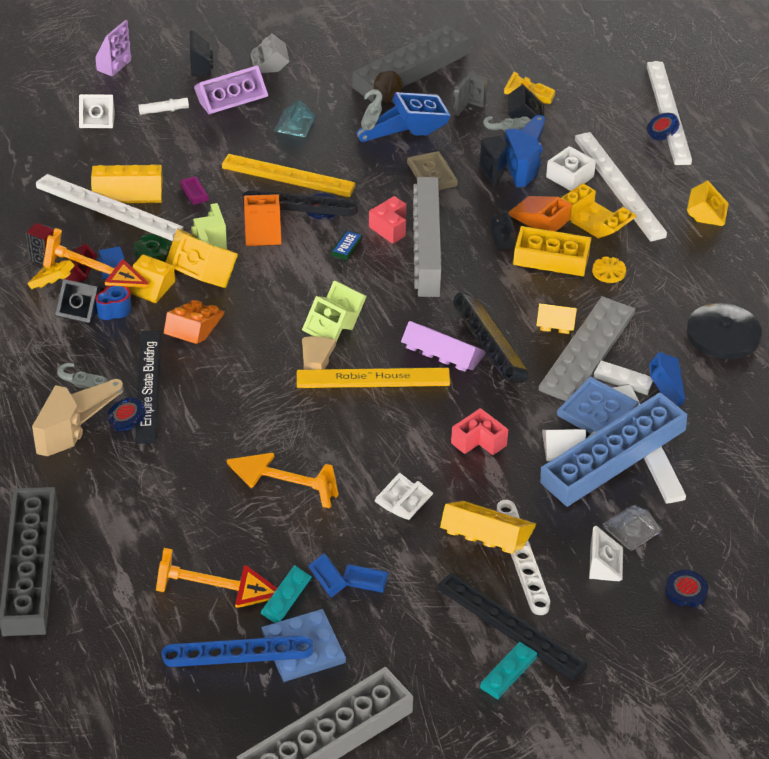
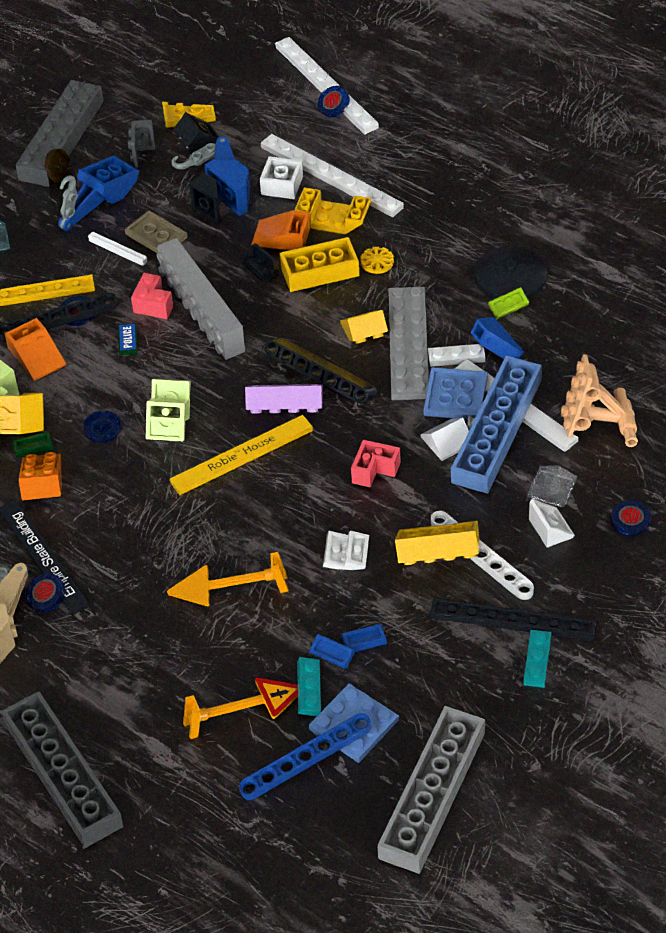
camera: 25 degrees left, 5 degrees up
tan slope [302,336,336,370] -> none
yellow slope [687,180,729,226] -> none
none -> dark green tile [12,432,54,458]
none -> clear blue tile [83,410,121,443]
none -> white axle [88,232,147,266]
none -> lime plate [488,287,529,320]
none -> light nougat plate [561,355,638,447]

